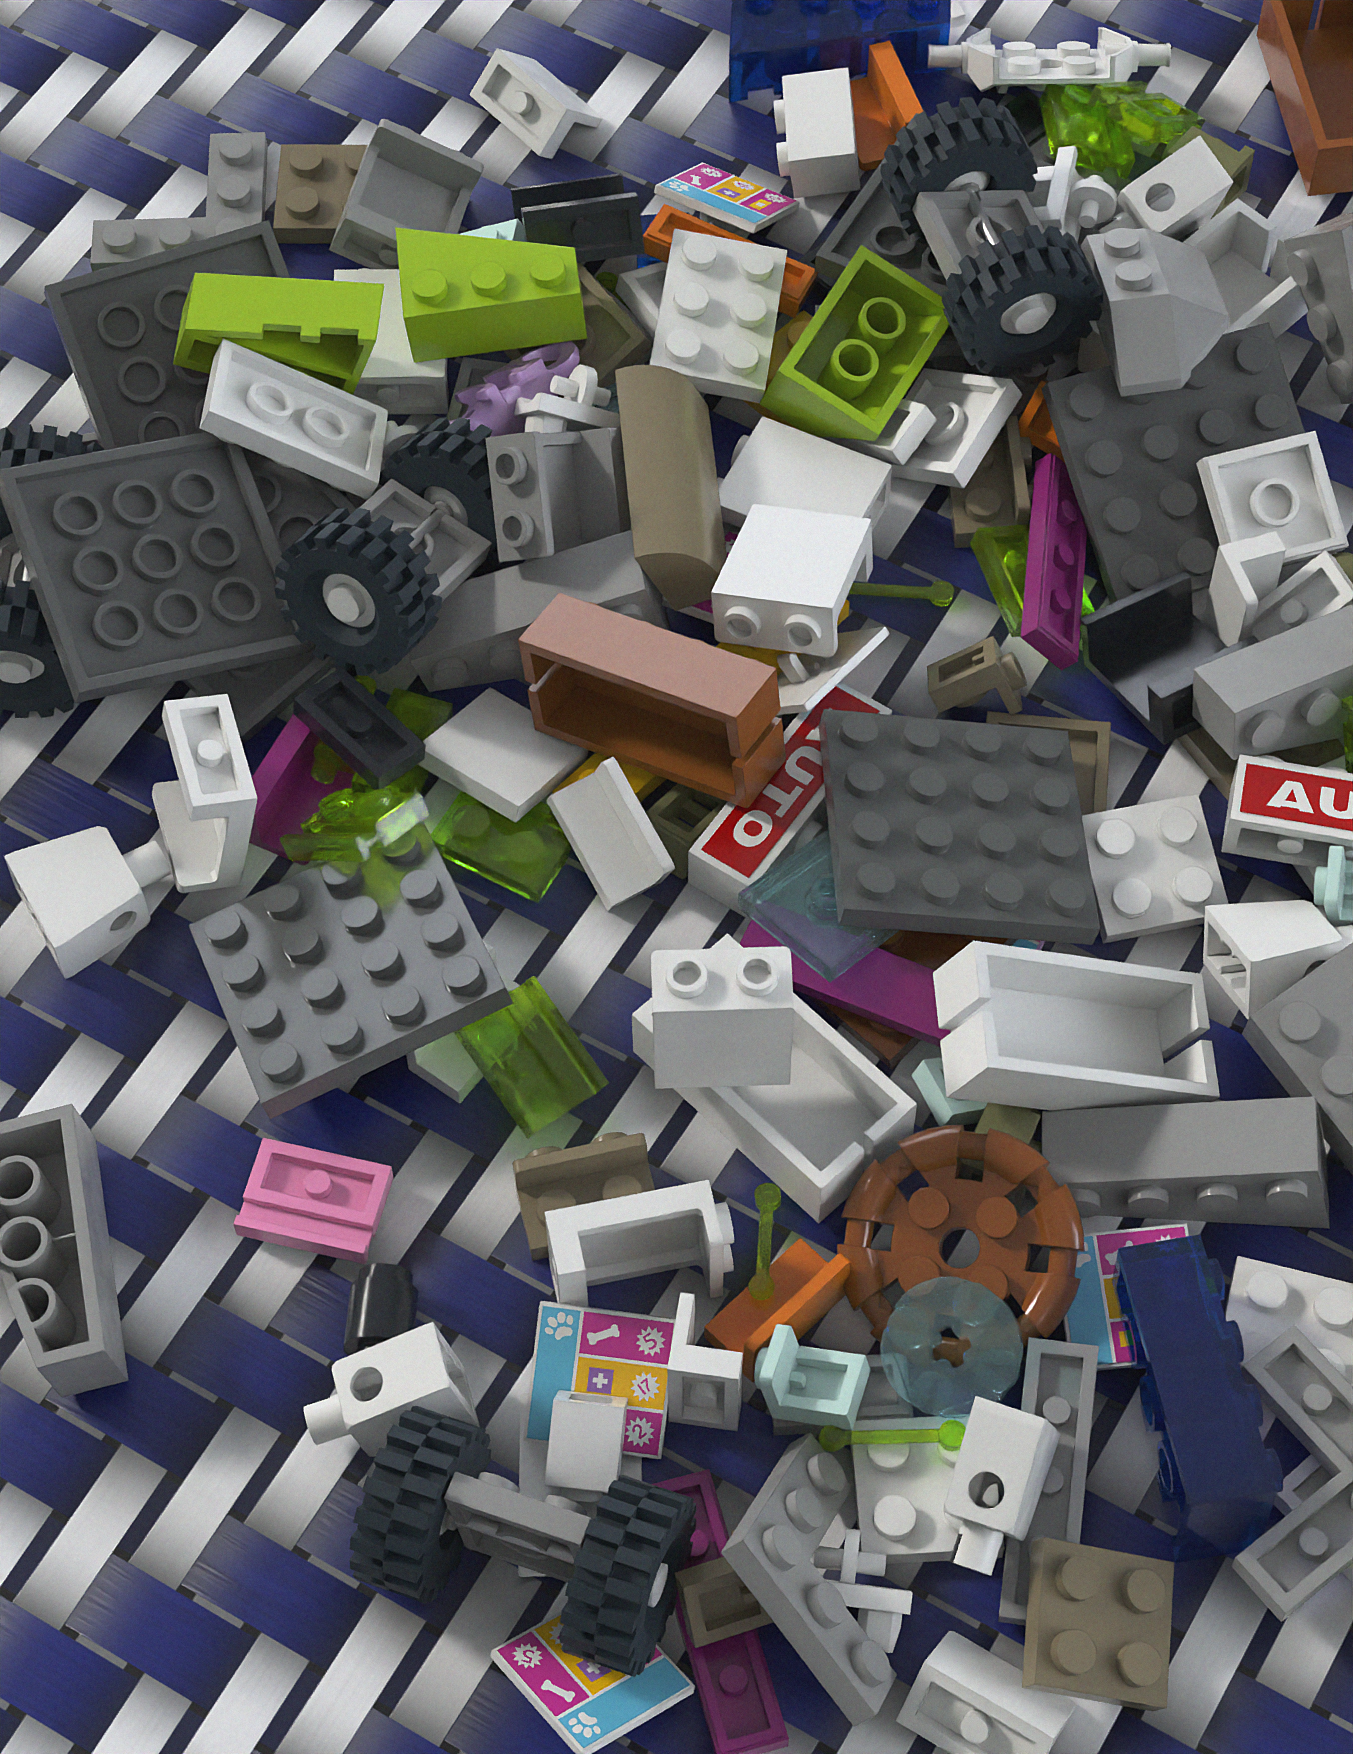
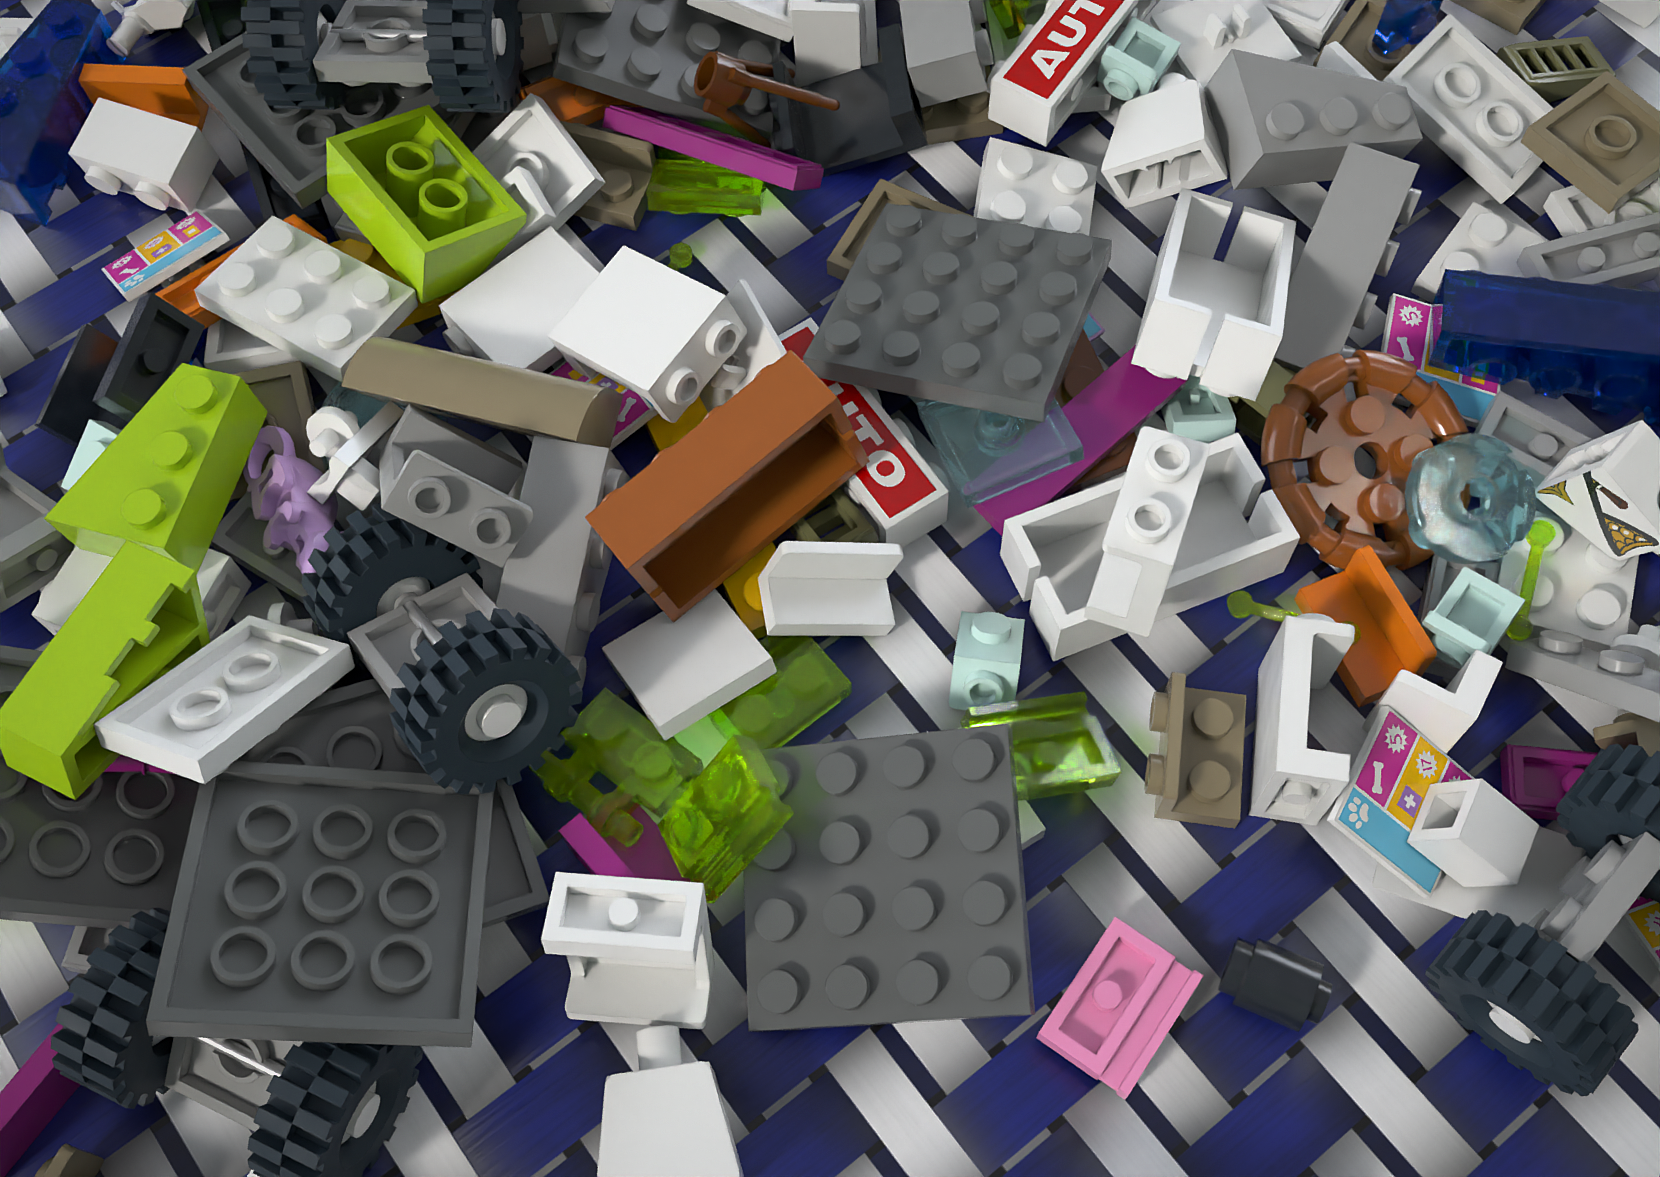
camera: 65 degrees left, 5 degrees up
black plate [293,667,426,793] -> none
white torso [304,1322,480,1457] -> none
dark tan bracket [927,636,1027,715] -> none
none -> reddish brown plant [694,51,840,148]
none -> light aqua bracket [949,611,1025,716]

